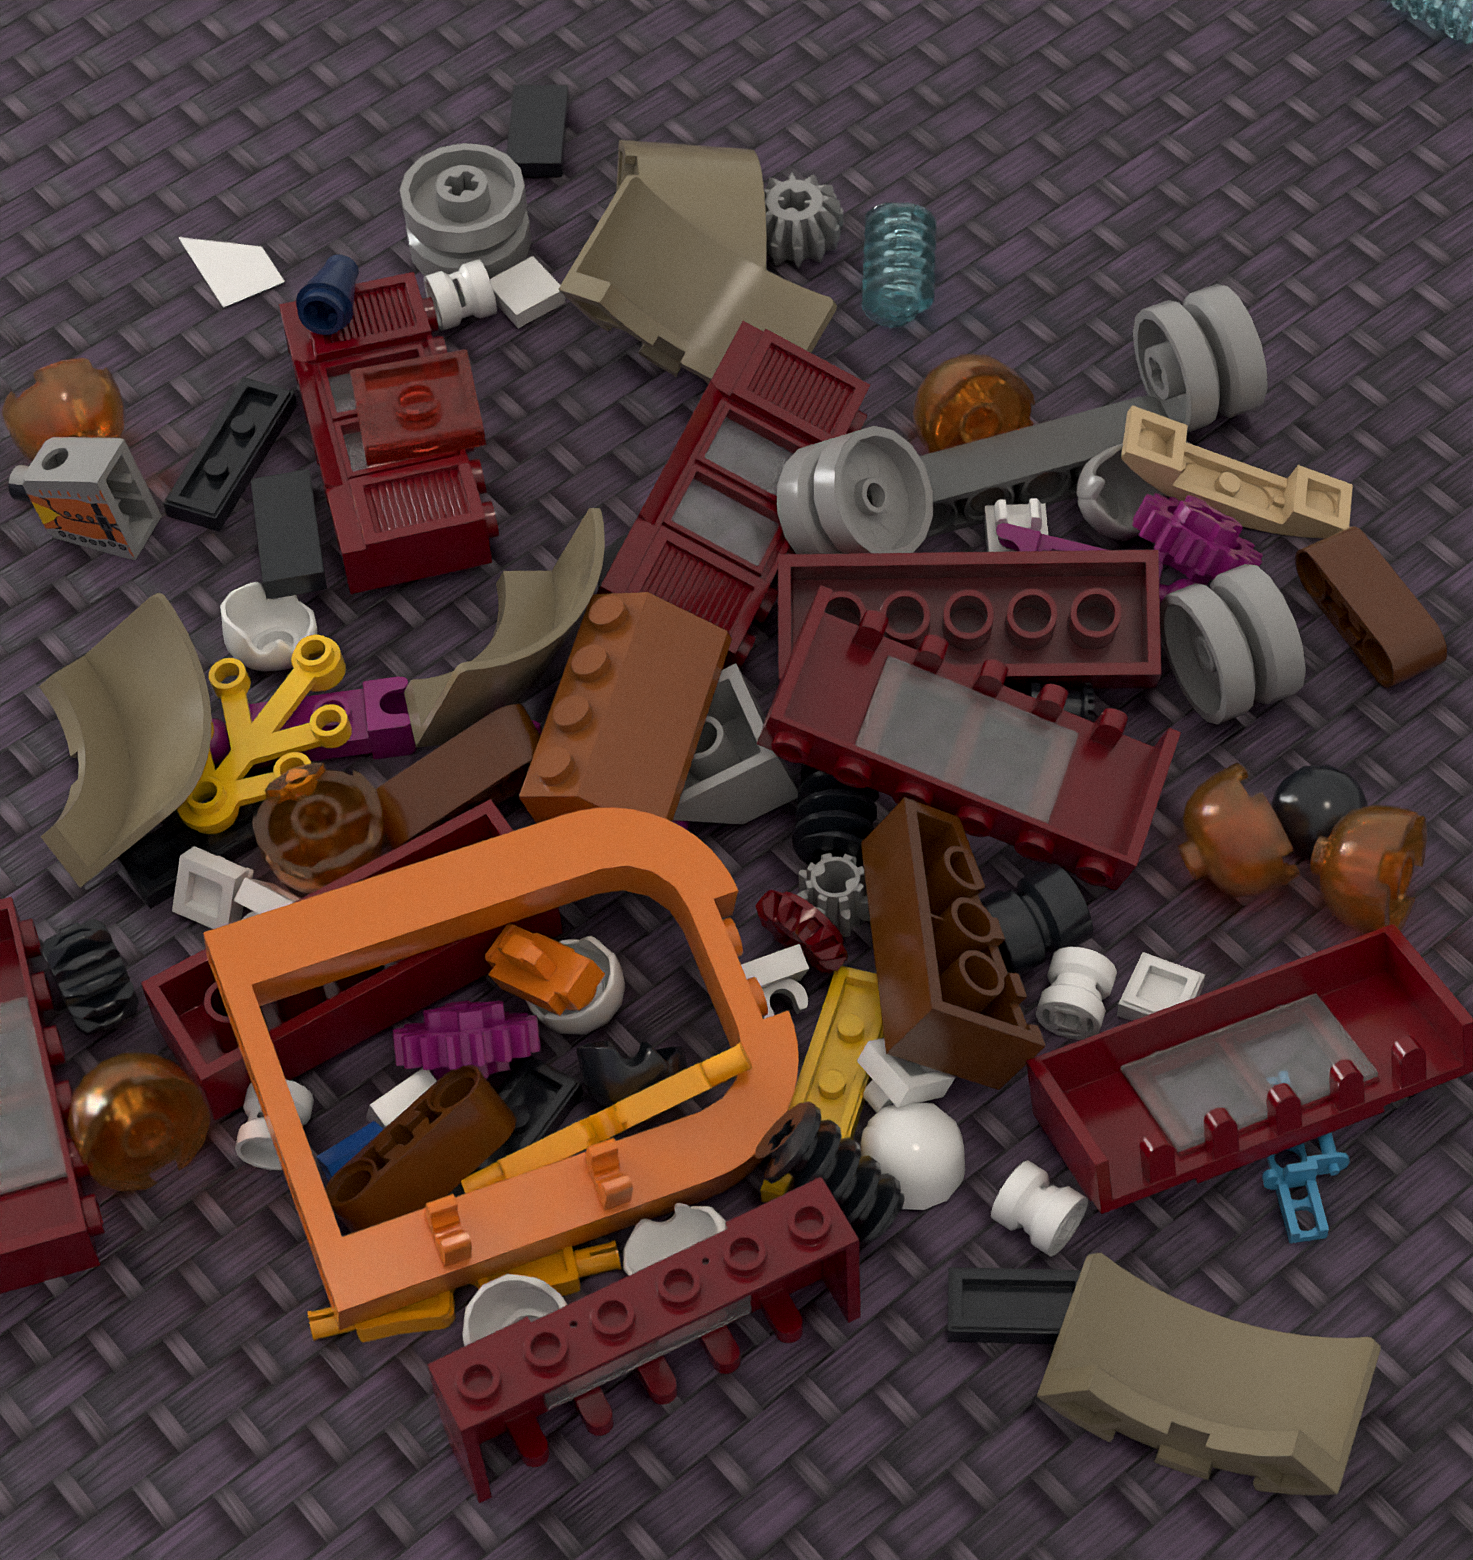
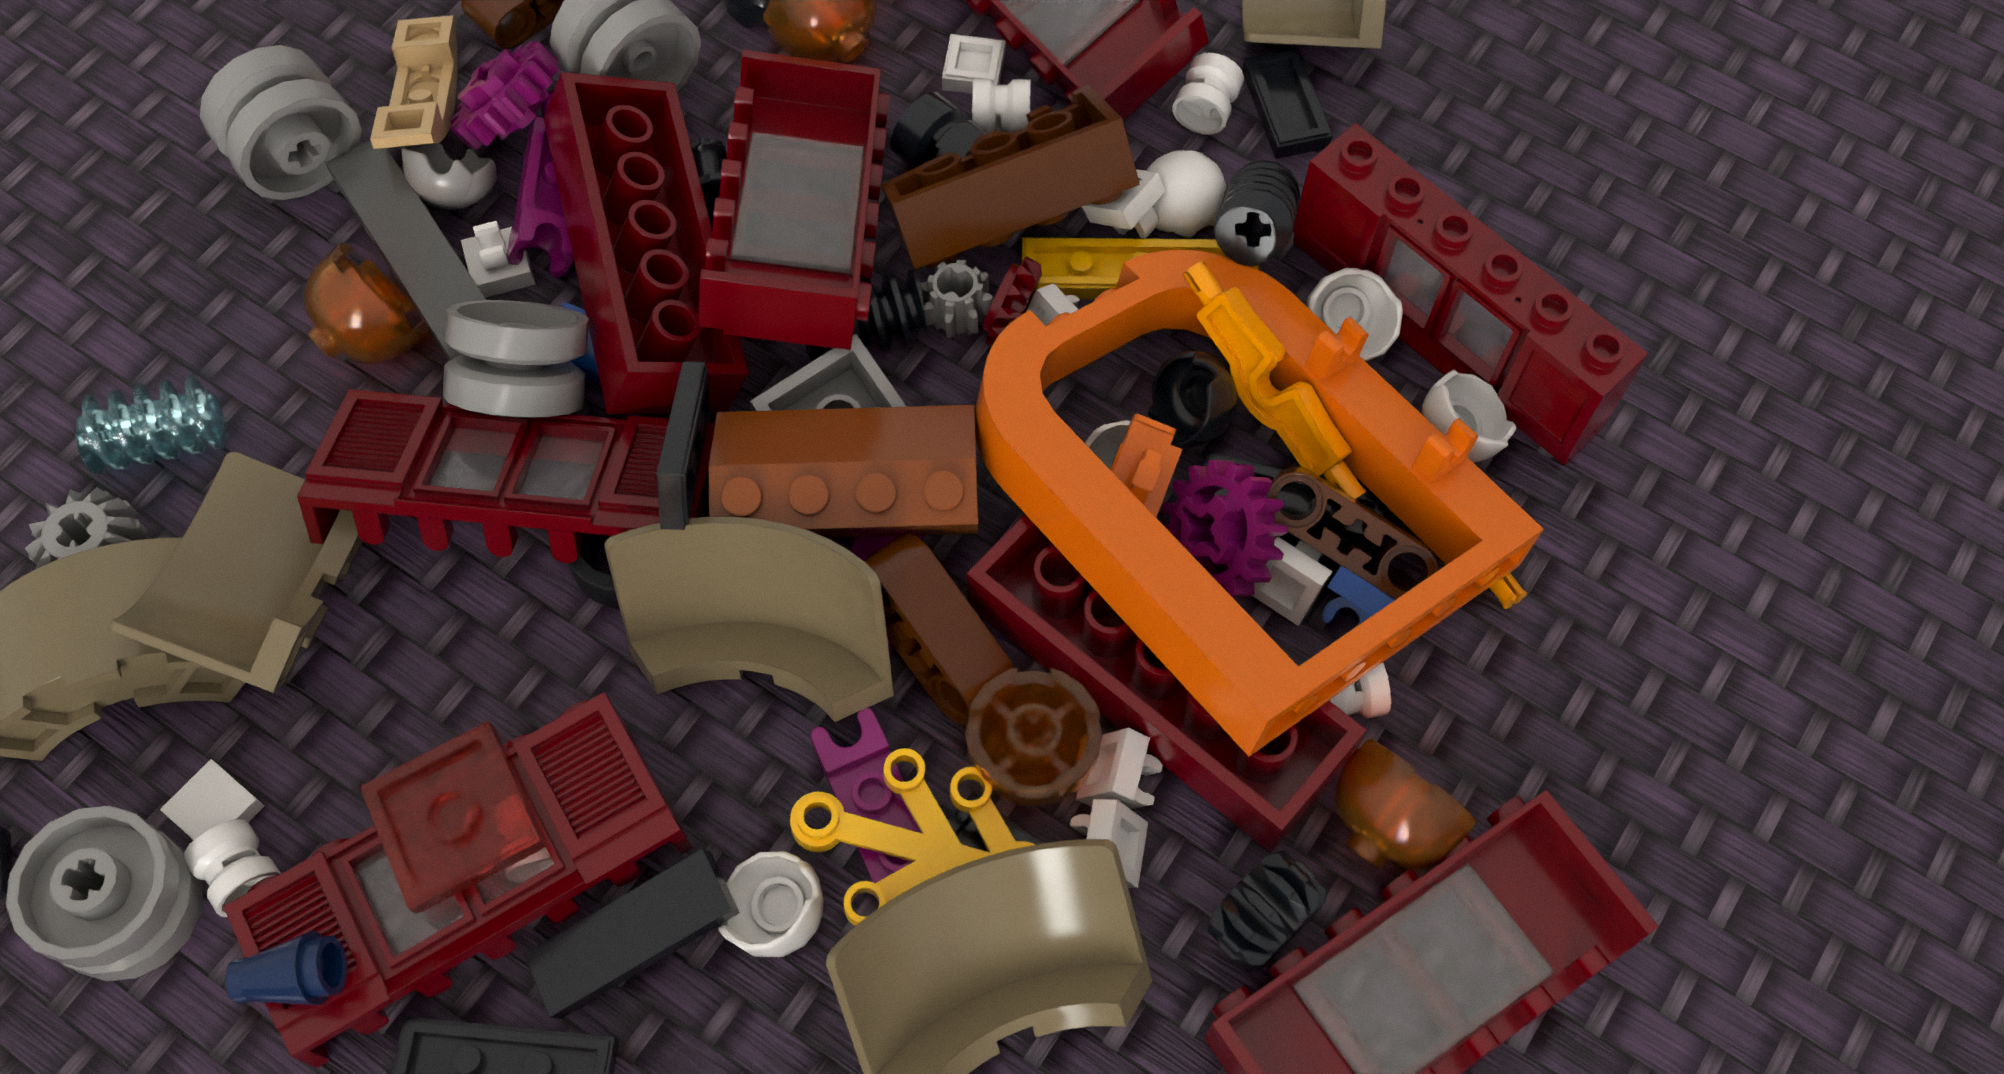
camera: 110 degrees left, 10 degrees up
none -> black tile [656,362,711,530]

